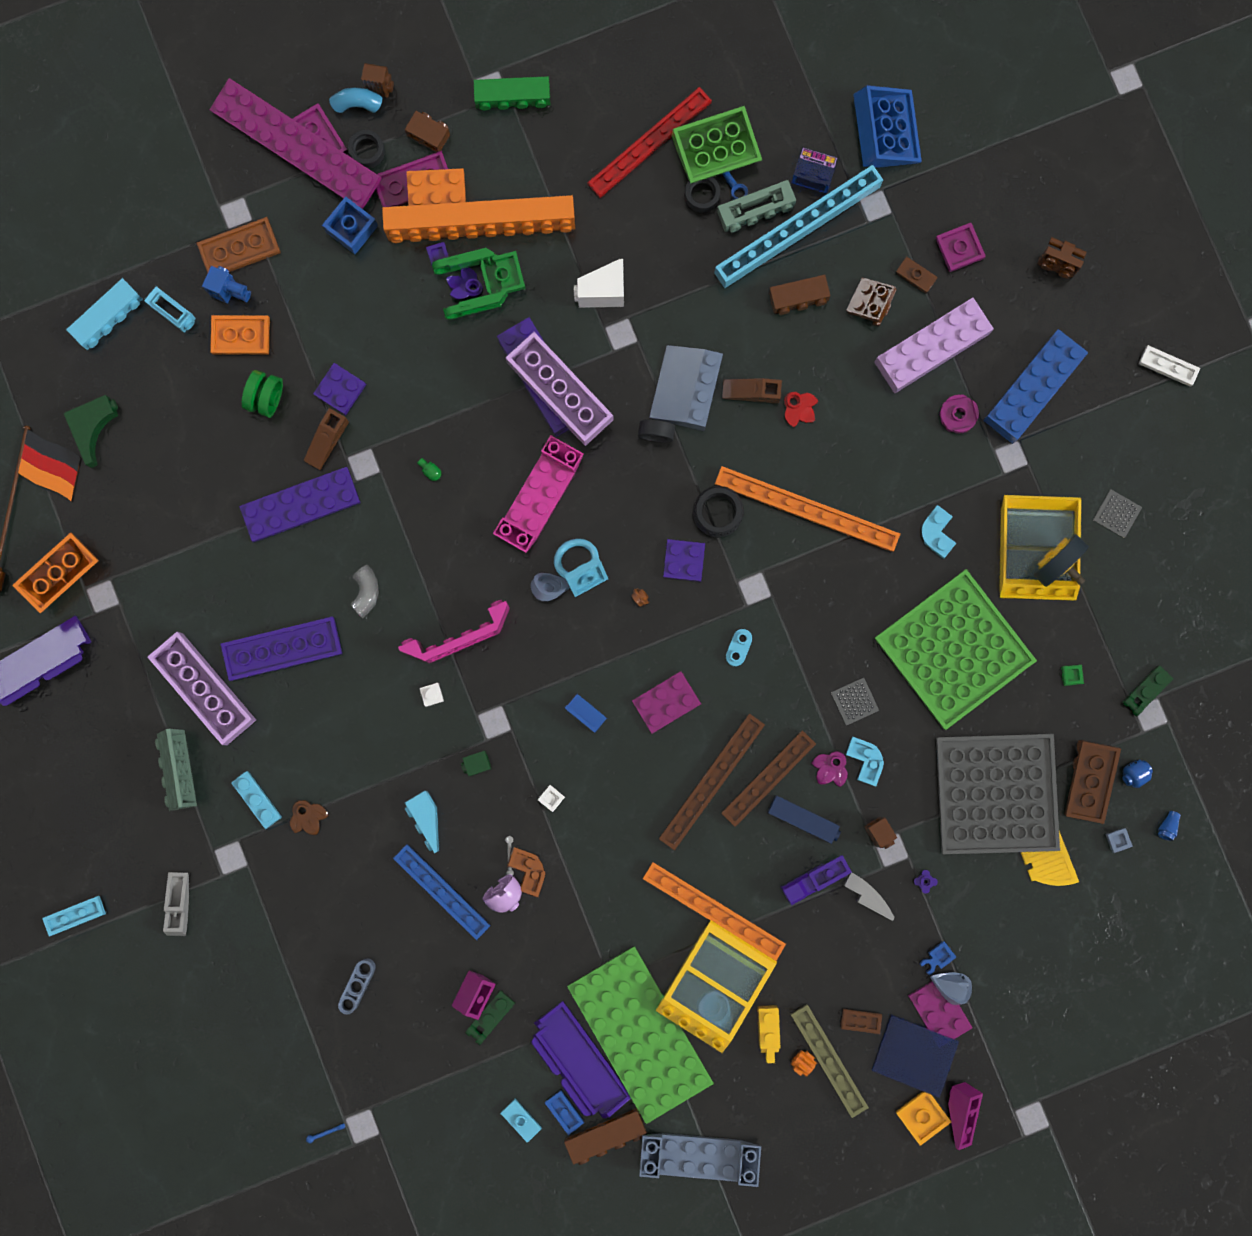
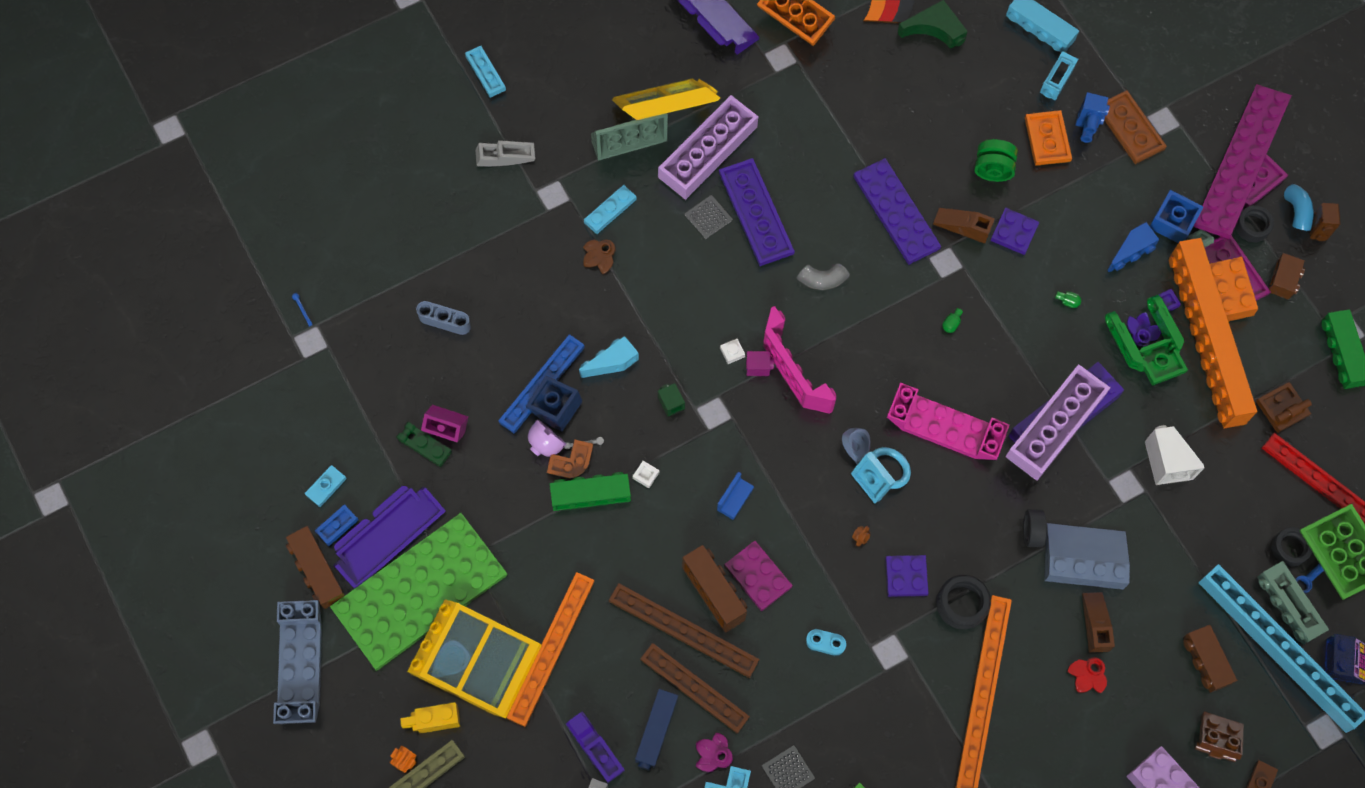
camera: 80 degrees right, 15 degrees down
none -> dark blue slope [526,376,582,432]
none -> green brick [550,472,631,511]
none -> yellow window [612,78,720,120]
none -> reddish brown brick [682,545,748,633]
none -> dark grey sticker [685,195,733,239]
none -> magenta brick [746,351,774,376]
none -> green cylinder [1055,291,1081,308]
none -> blue slope [1108,222,1159,272]
none -> sand green tile [1187,229,1214,248]
none -> reddish brown plate [1256,382,1312,433]

